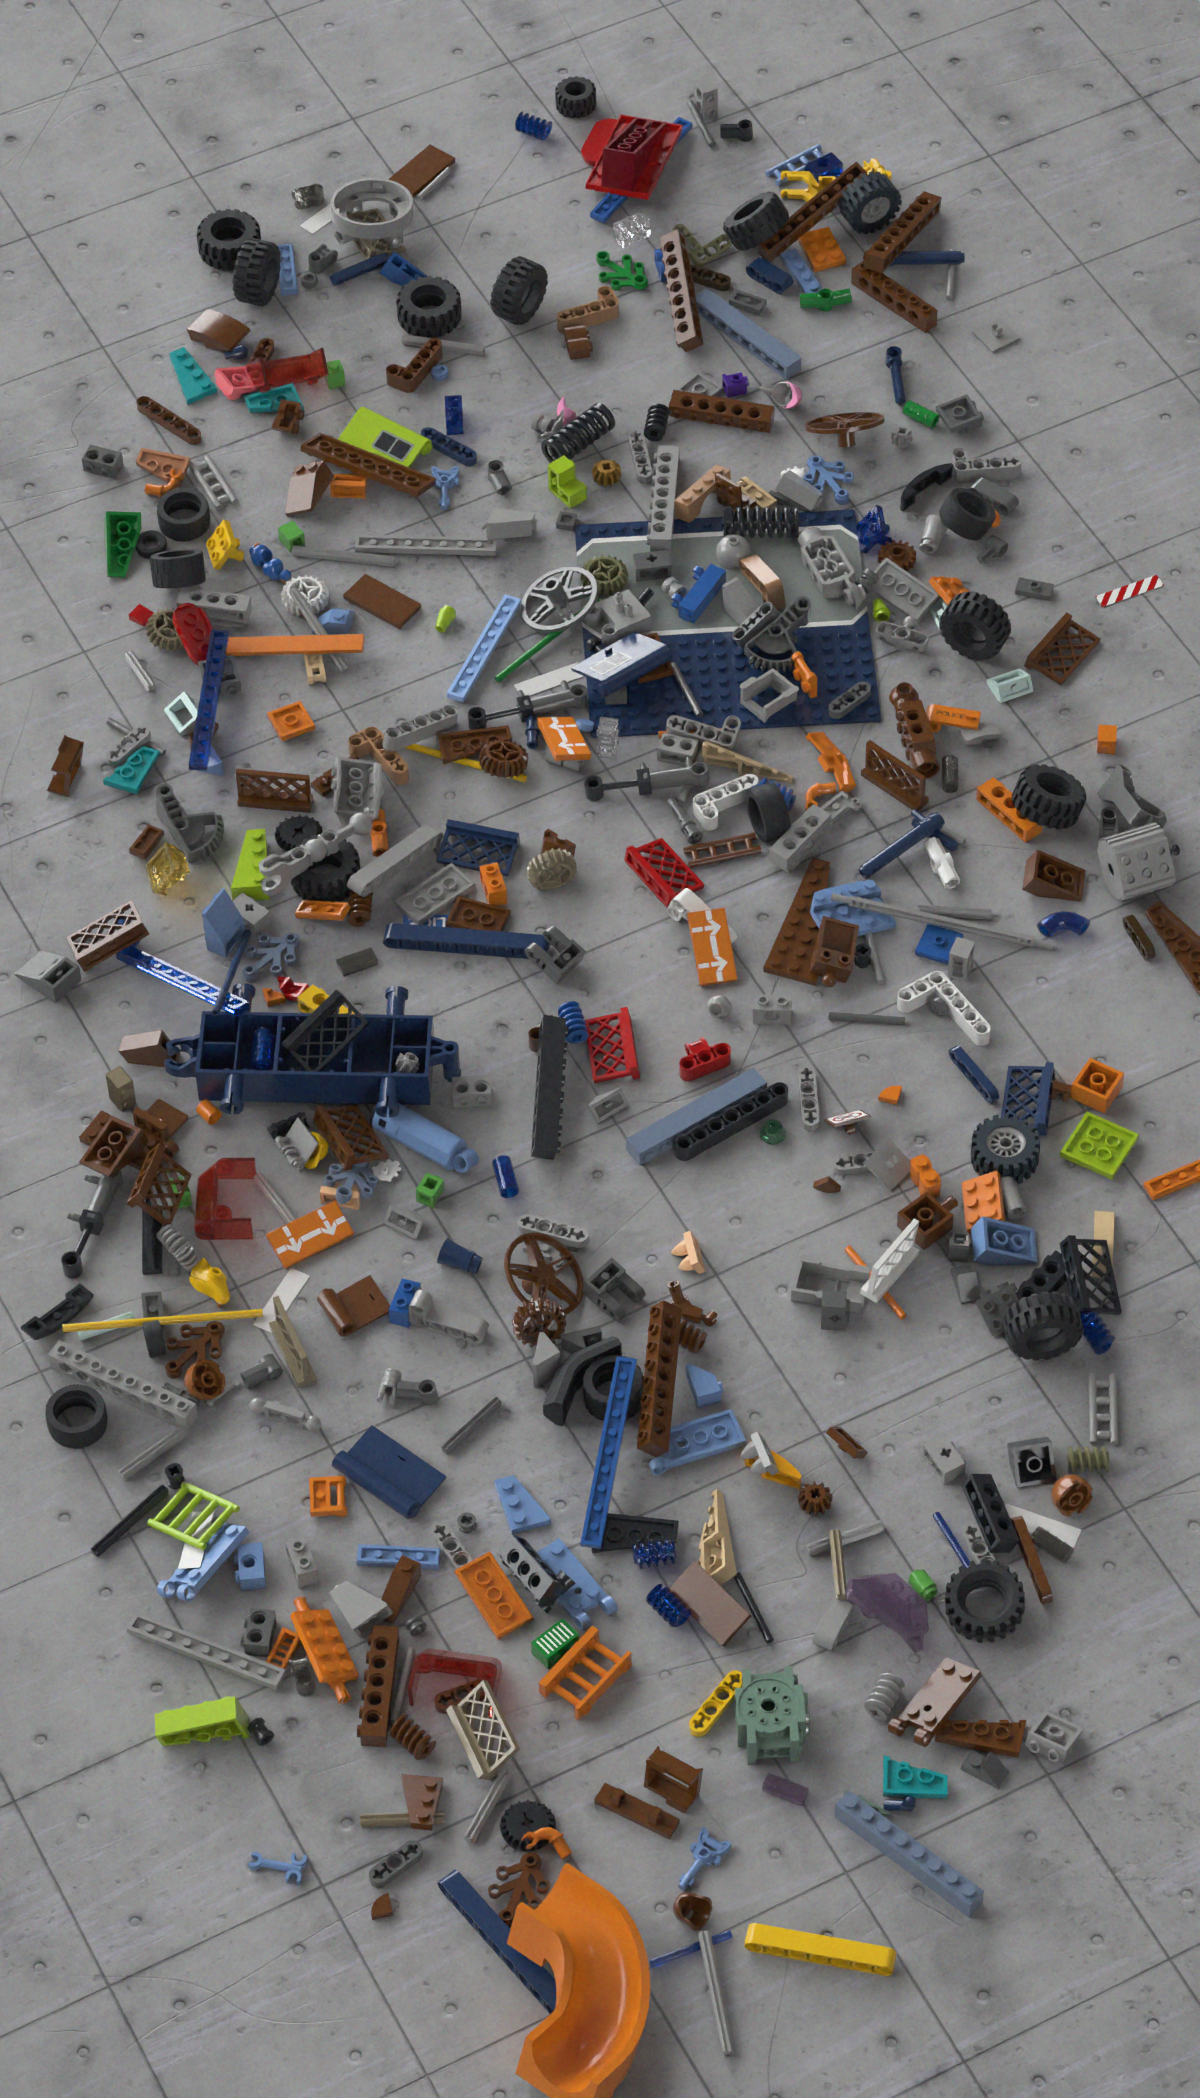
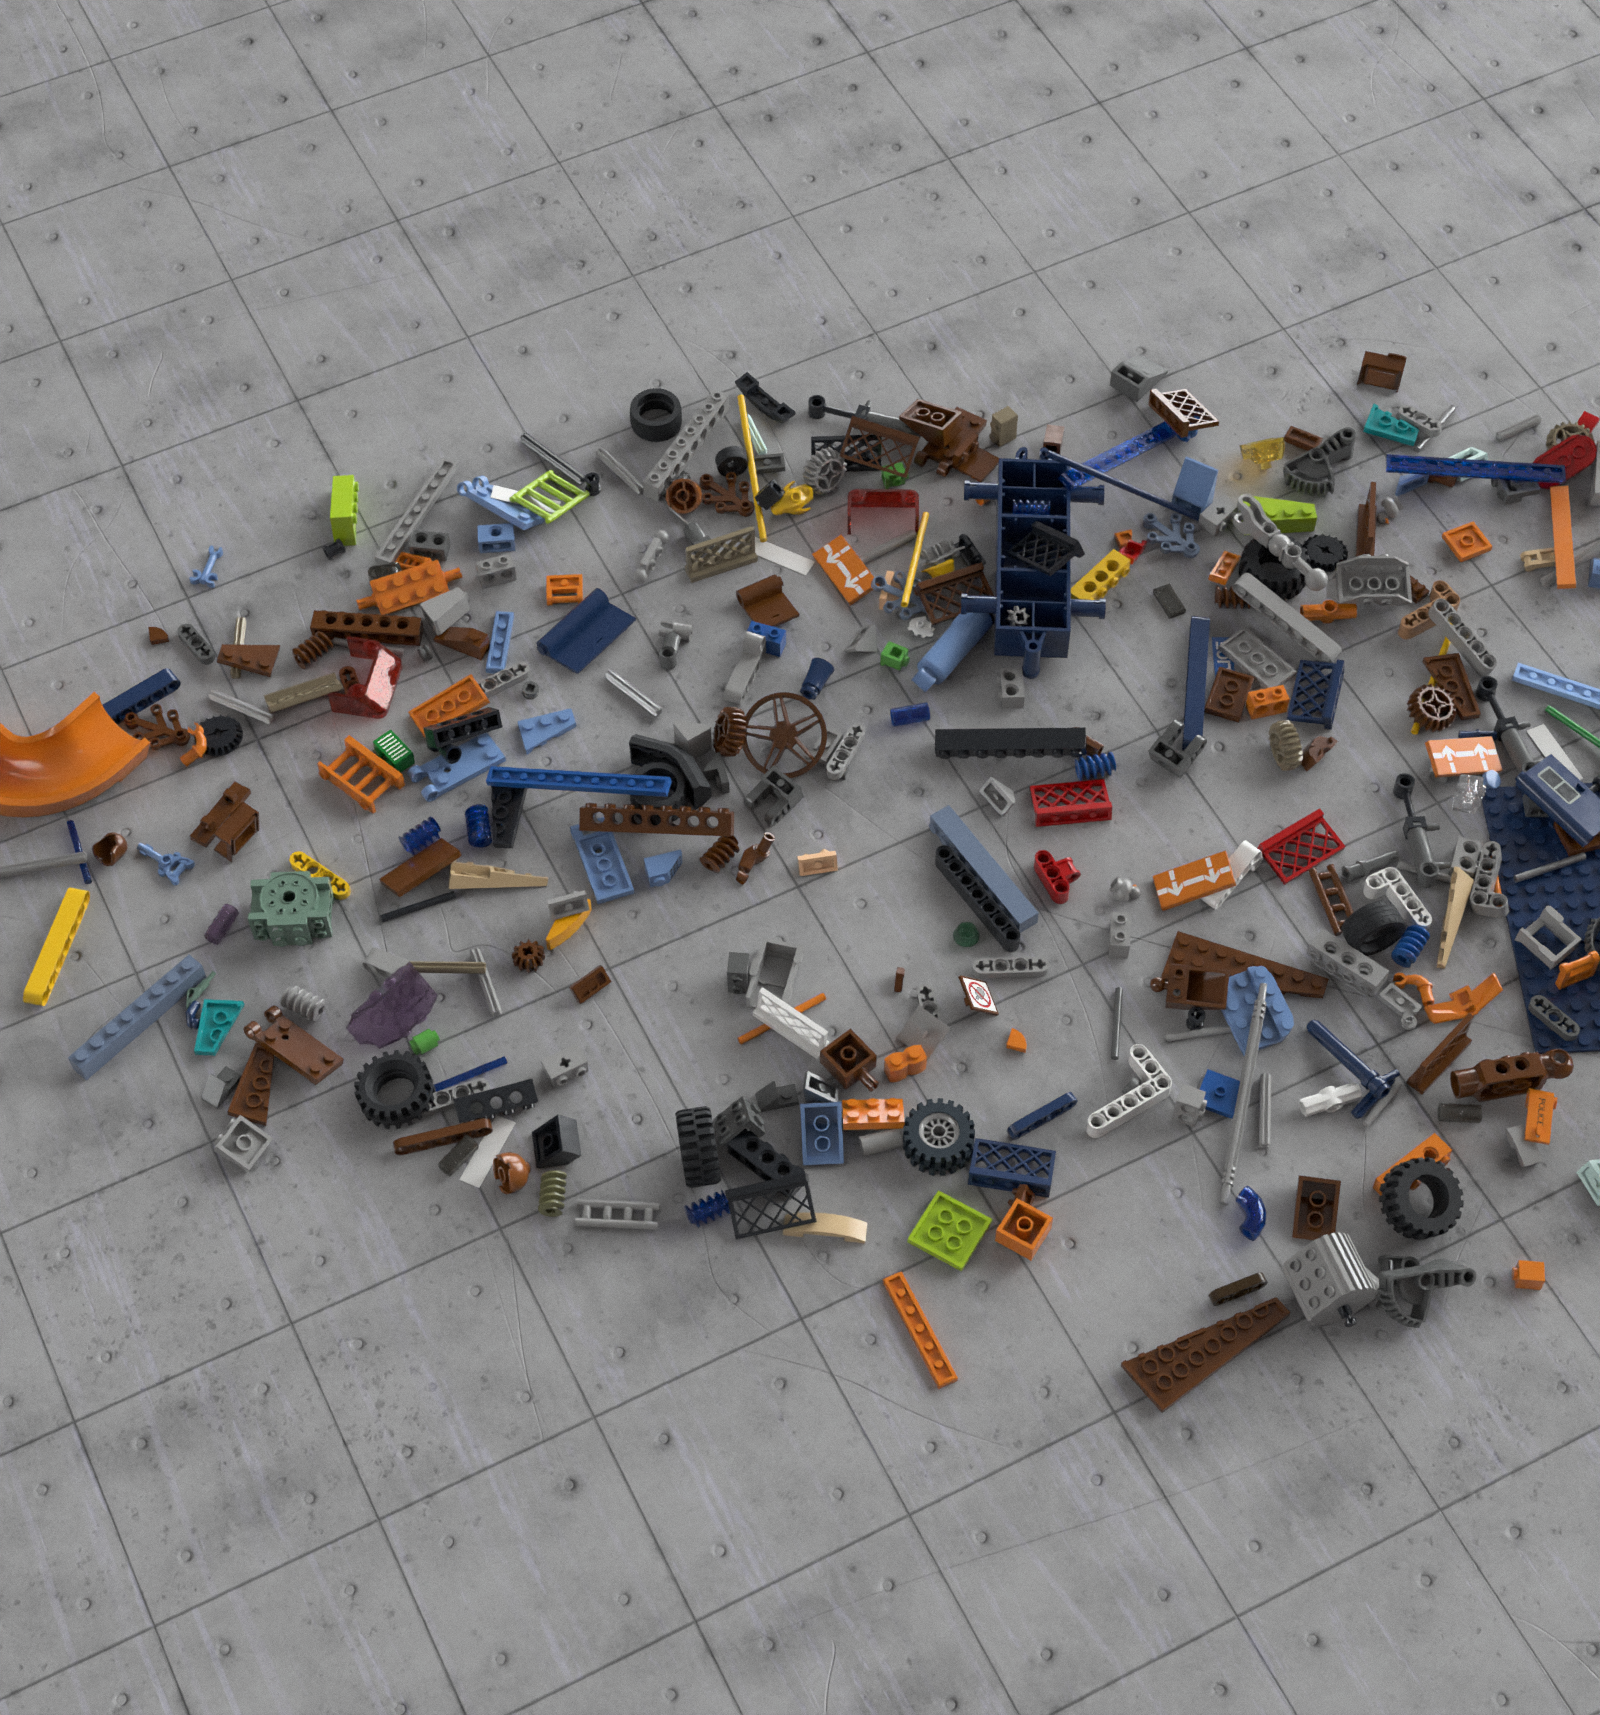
camera: 90 degrees right, 5 degrees up
none -> black brick [755,479,785,511]
none -> yellow piece [901,512,929,607]

